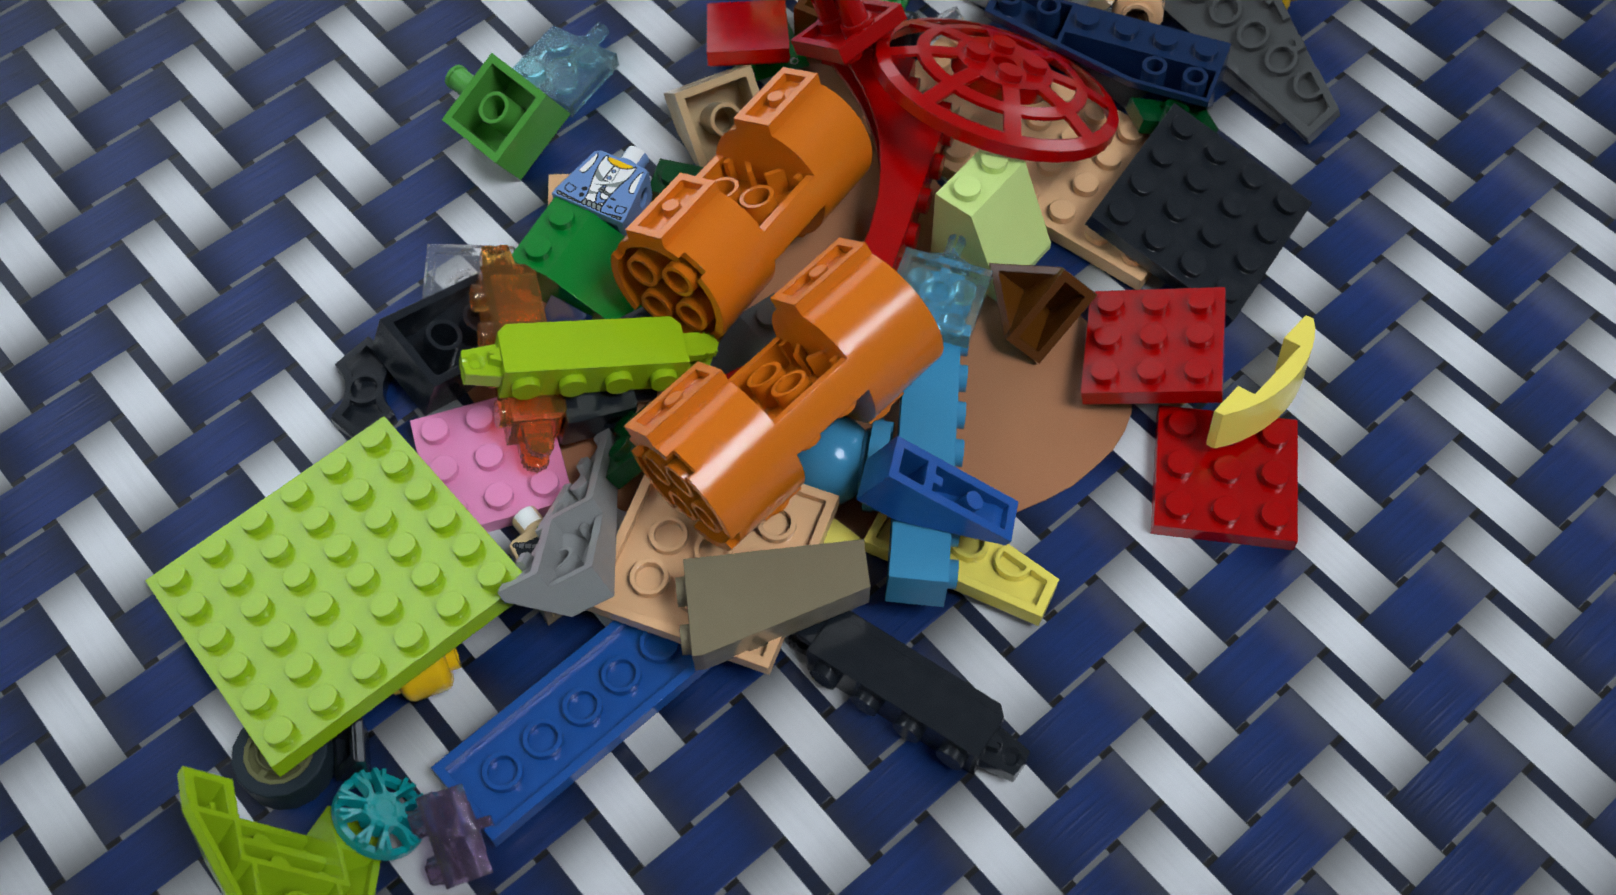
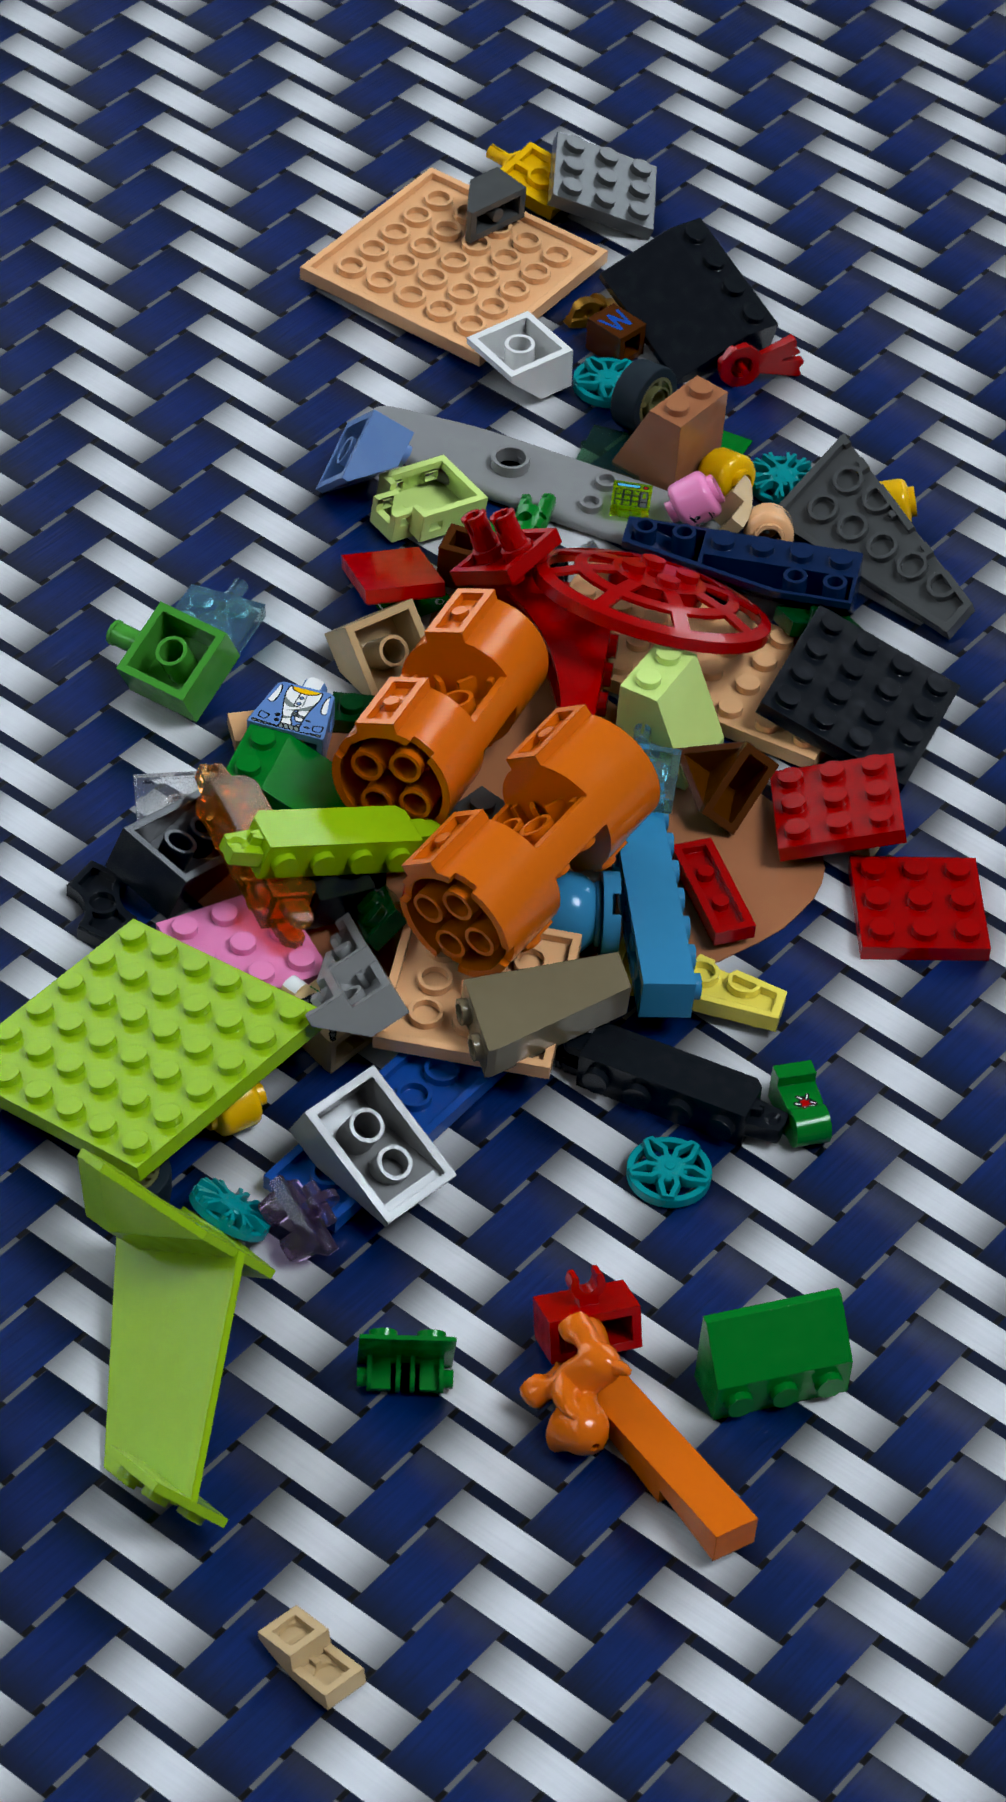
camera: 15 degrees left, 15 degrees down
black slope [333,716,371,781] -> none
blue slope [856,436,1018,546] -> none
light yellow slope [1206,315,1315,448] -> none
none -> light grey slope [289,1065,457,1227]
none -> teal wheel [626,1136,712,1208]
none -> red plate [672,837,756,945]
none -> green leg [768,1060,832,1148]

